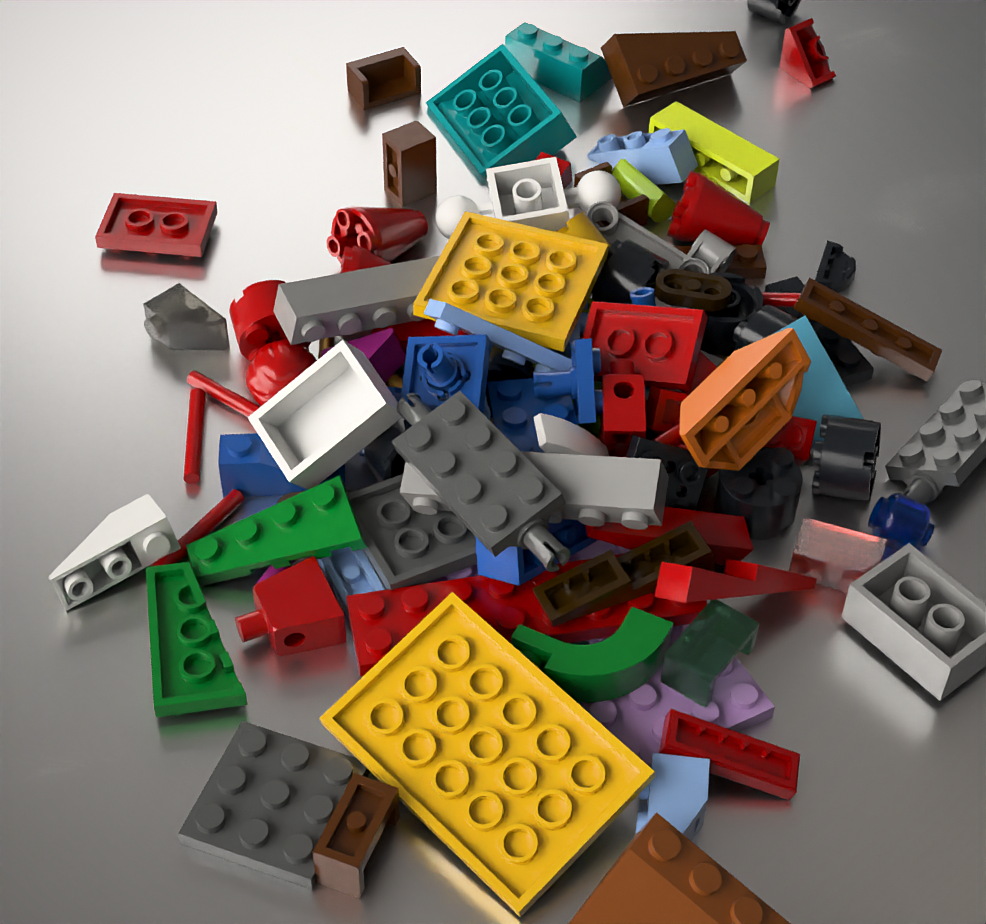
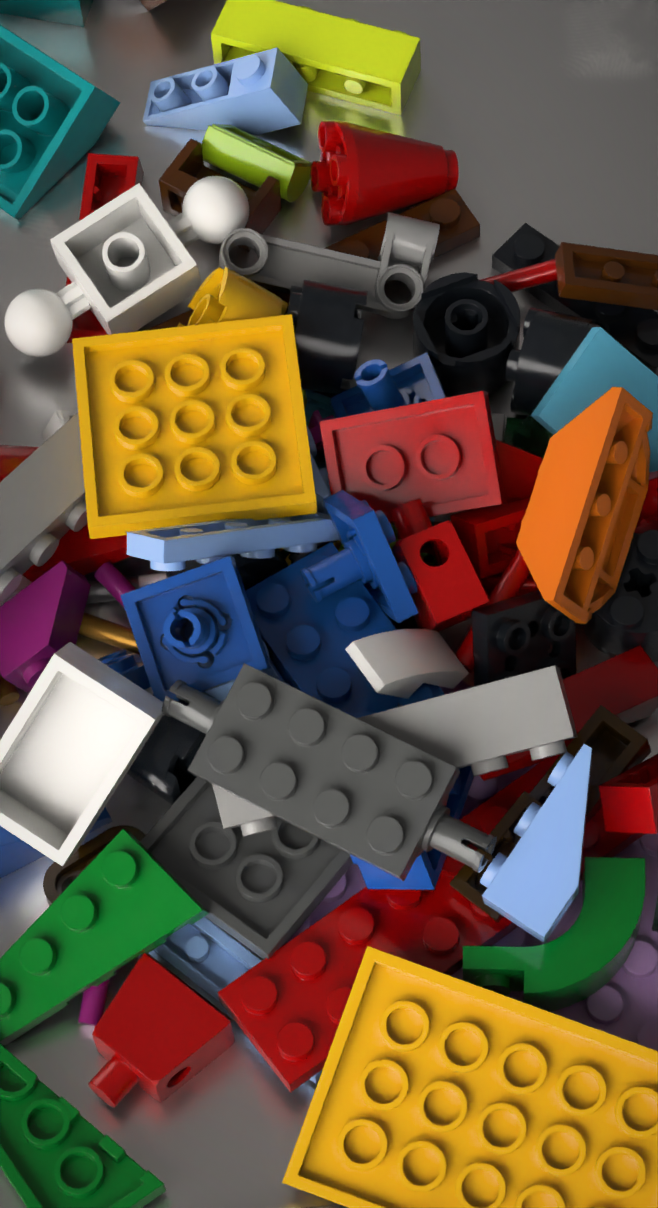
camera: 20 degrees left, 15 degrees up
dark brown plate [655,269,732,312] -> none
black tile [815,240,856,293] -> none
none -> light blue slope [480,744,592,944]

